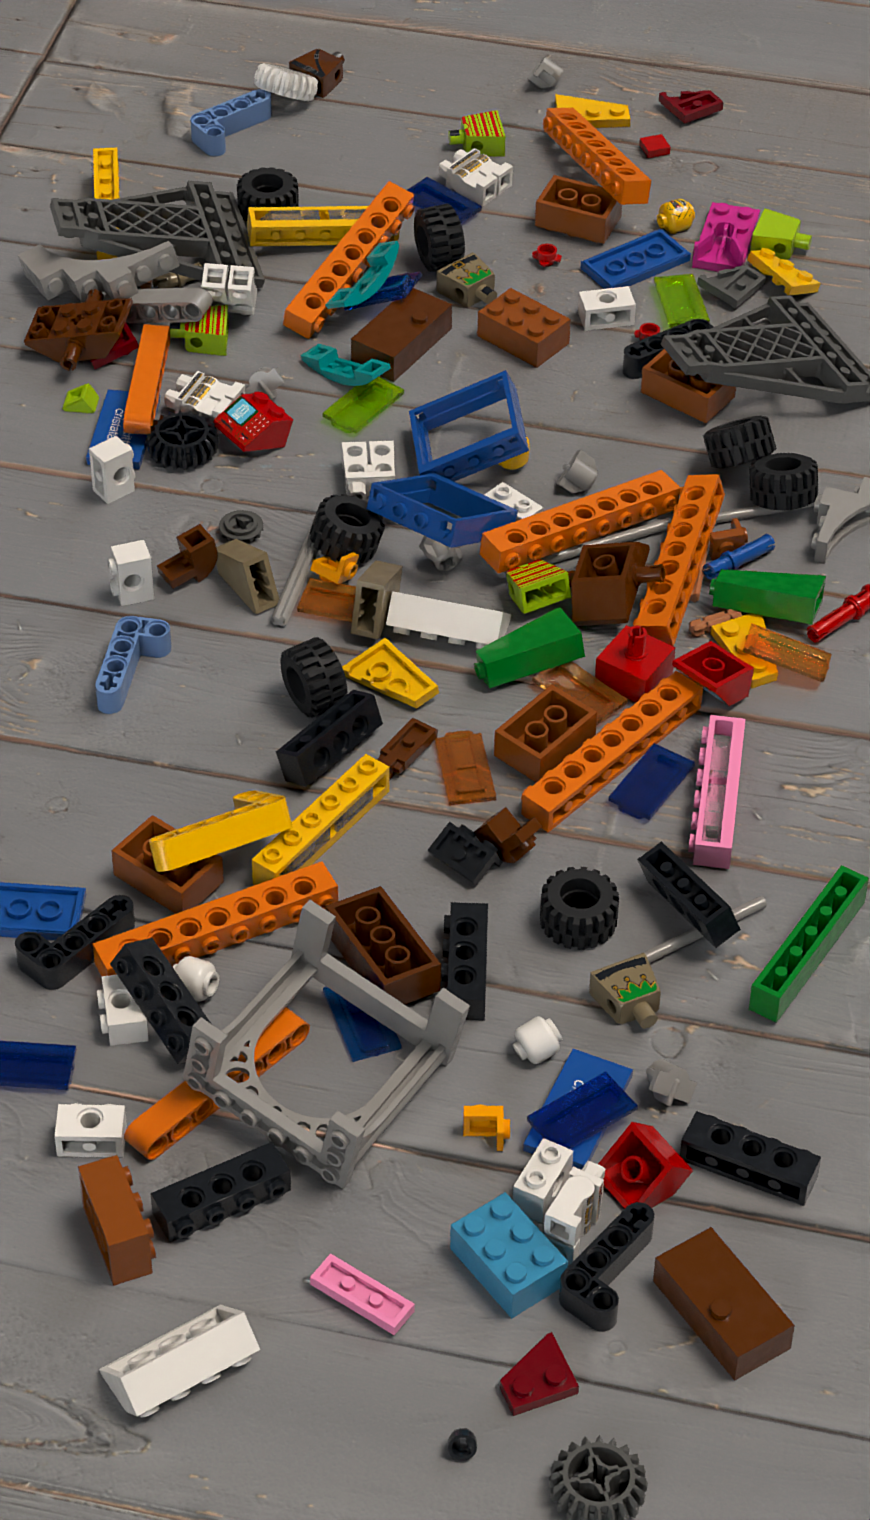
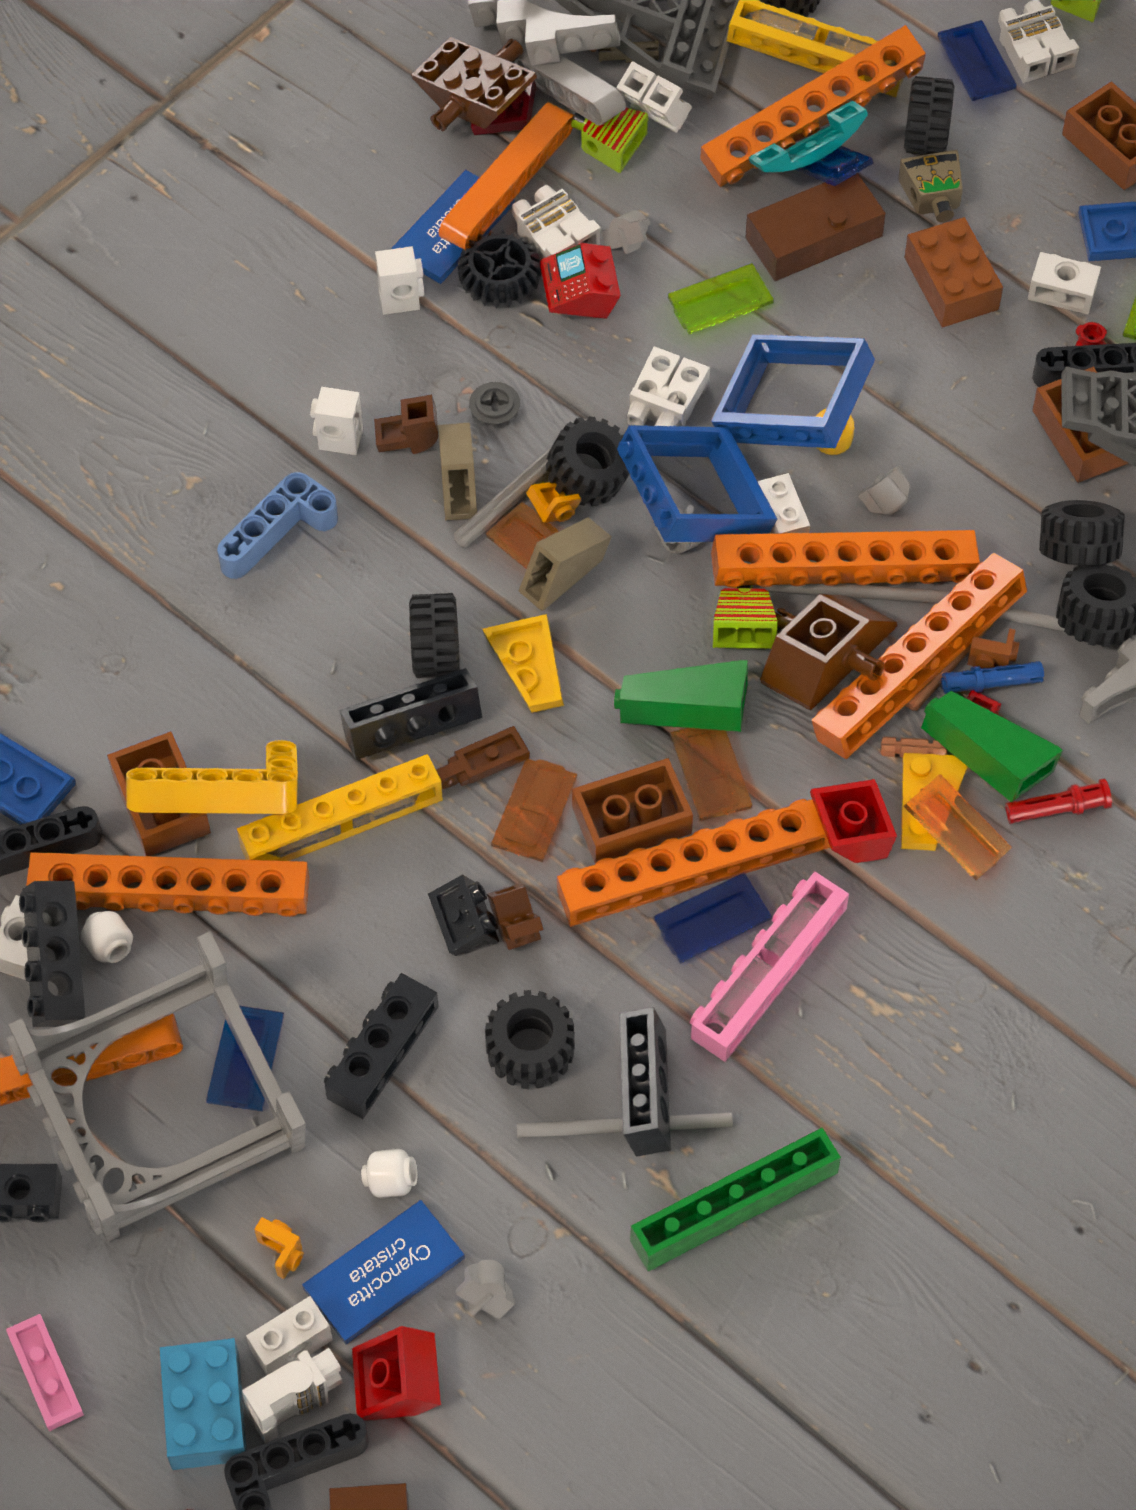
camera: 30 degrees right, 15 degrees up
lime slope [62,383,99,413] -> none
teal slope [300,344,391,386] -> none
reddish brown brick [325,886,441,1004] -> none
white slope [386,591,511,649] -> none
clear blue piece [527,1071,638,1149] -> none
red plate [532,243,562,267] -> none
dark tan torso [589,953,661,1029] -> none
red brick [594,625,676,702] -> none
black brick [680,1111,821,1206] -> none

